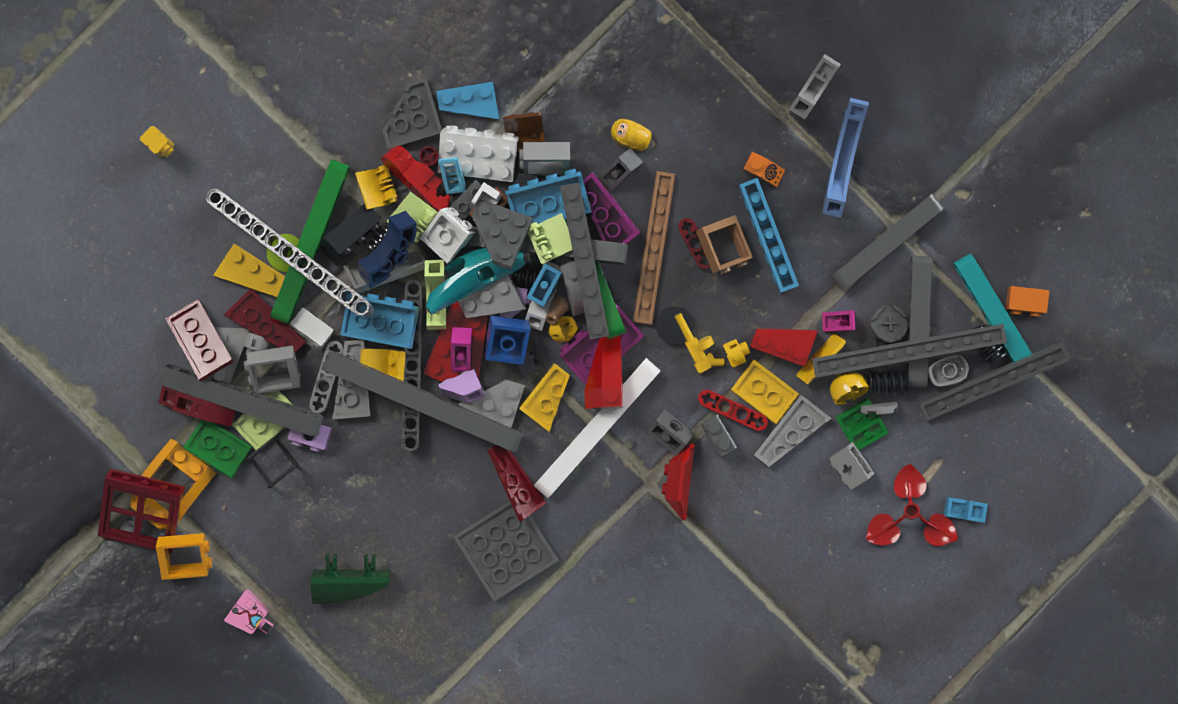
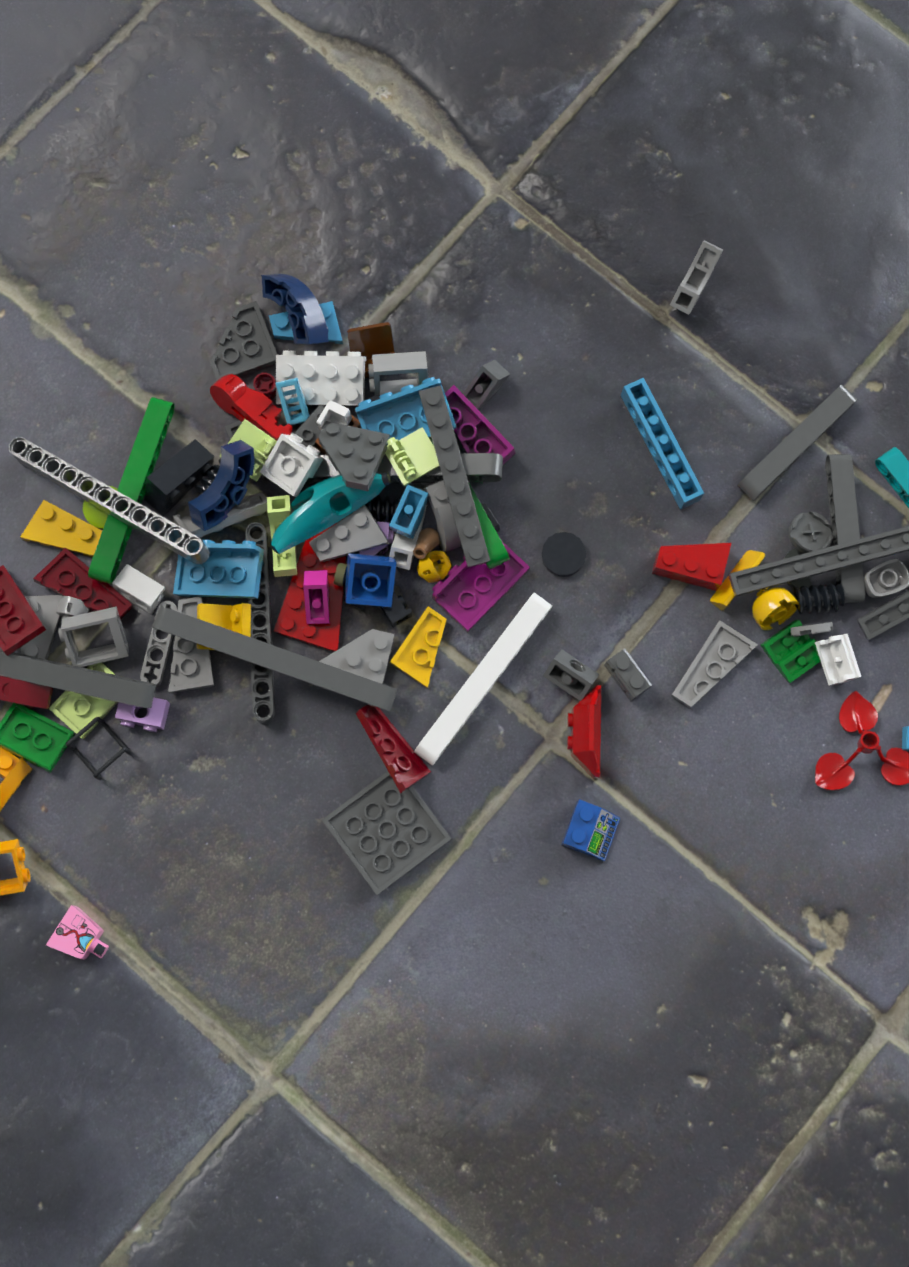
camera: 10 degrees left, 10 degrees down
dark green piece [311,554,391,604] -> none
yellow hinge [355,165,398,209] -> none
lavender slope [438,369,485,404] -> none
red wedge [584,335,624,410] -> none
yellow piece [611,119,652,152] -> none
medium nougat tile [633,171,675,325] -> none
yellow piece [675,313,724,373] -> none
dark red beam [678,218,710,269] -> none
medium nougat window [696,215,753,275] -> none
red beam [698,390,768,431] -> none
yellow piece [723,339,750,367] -> none
yellow tile [731,359,799,425] -> none
orange slope [743,152,785,188] -> none
medium blue arch [822,98,869,218] -> none
dark pink slope [822,310,855,332] -> none
light grey brick [829,442,874,490] -> none
none -> dark blue brick [261,274,329,344]
none -> olive tile [334,563,347,587]
none -> blue slope [561,799,620,861]
none -> white hinge [815,634,861,686]

